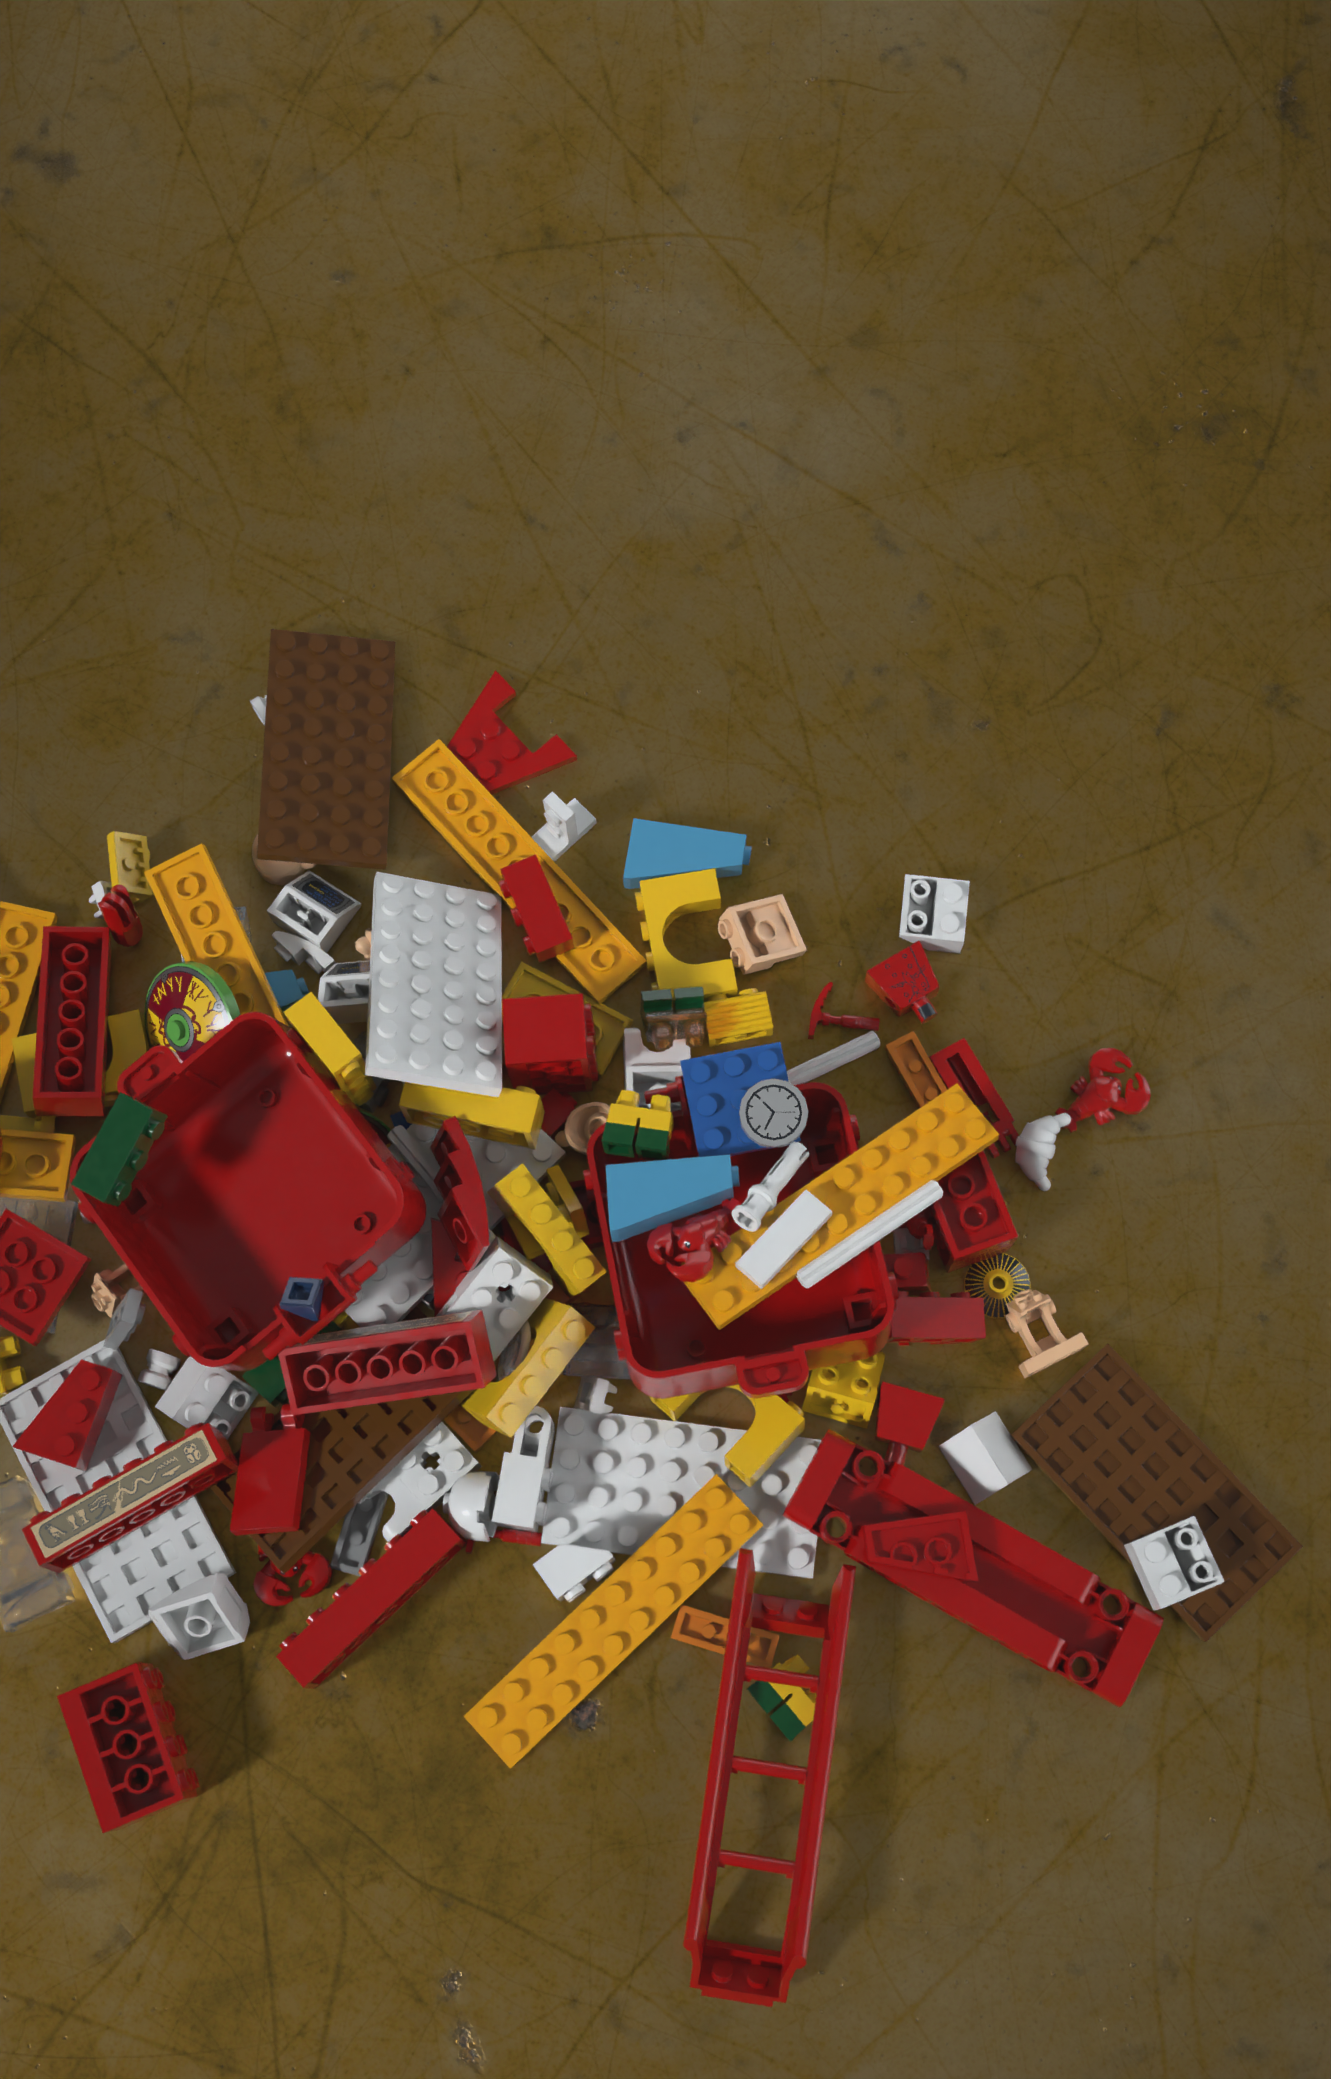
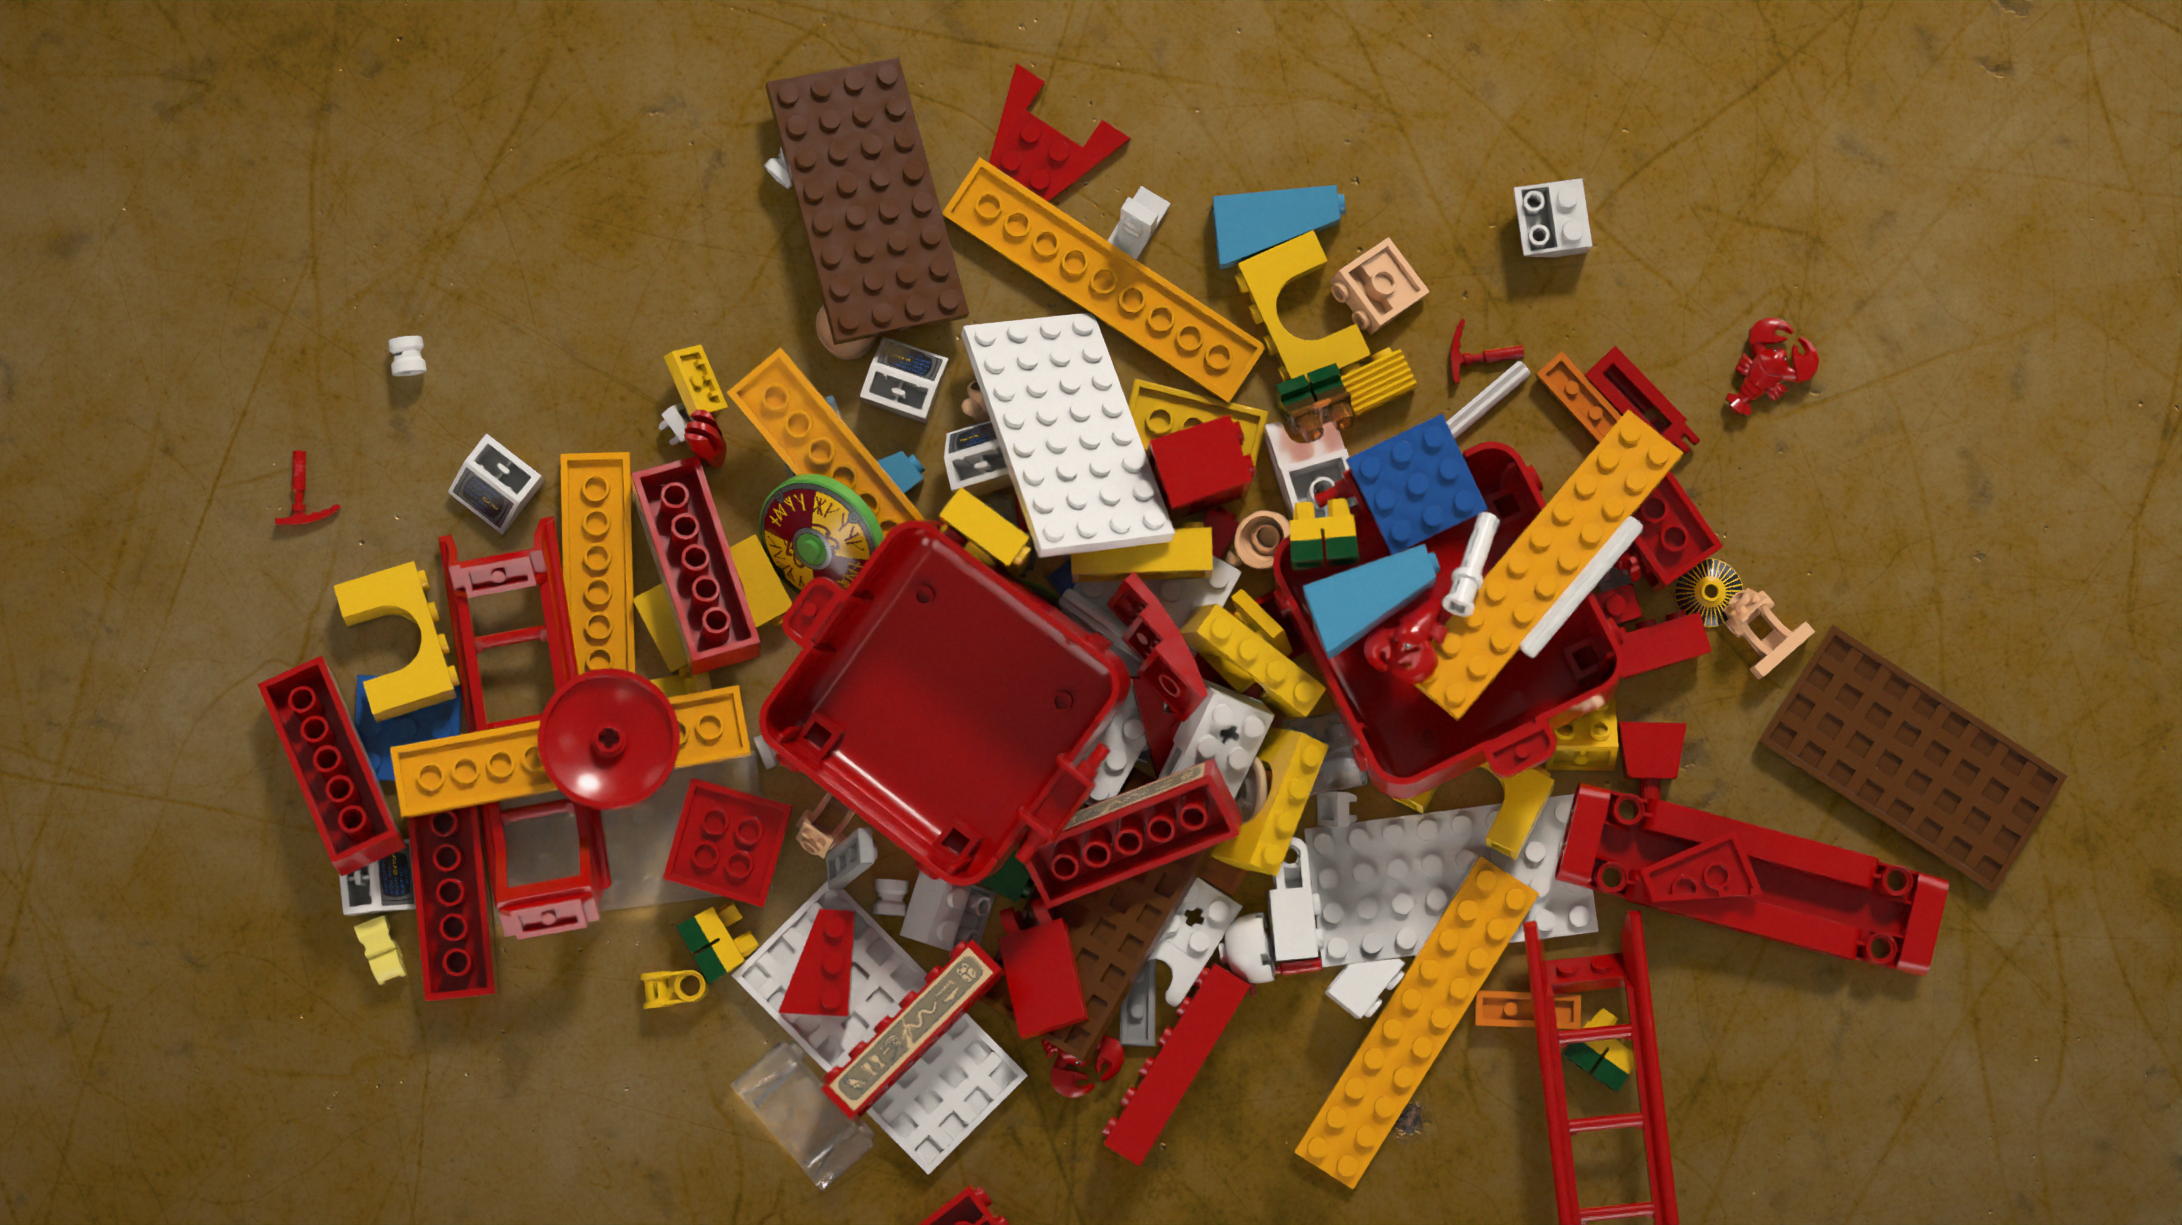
camera: 25 degrees left, 10 degrees up
dark green brick [71,1092,167,1207] -> none
white slope [148,1573,250,1660] -> none
white slope [272,931,336,974] -> none
dark blue slope [279,1277,324,1321] -> none
red brick [498,854,574,963] -> none
white tile [736,1190,832,1289] -> none
light grey tile [739,1078,808,1148] -> none
red torso [865,940,940,1024] -> none
white slope [938,1411,1033,1505] -> none
white piece [1015,1113,1071,1191] -> none
white slope [1124,1516,1225,1611] -> none

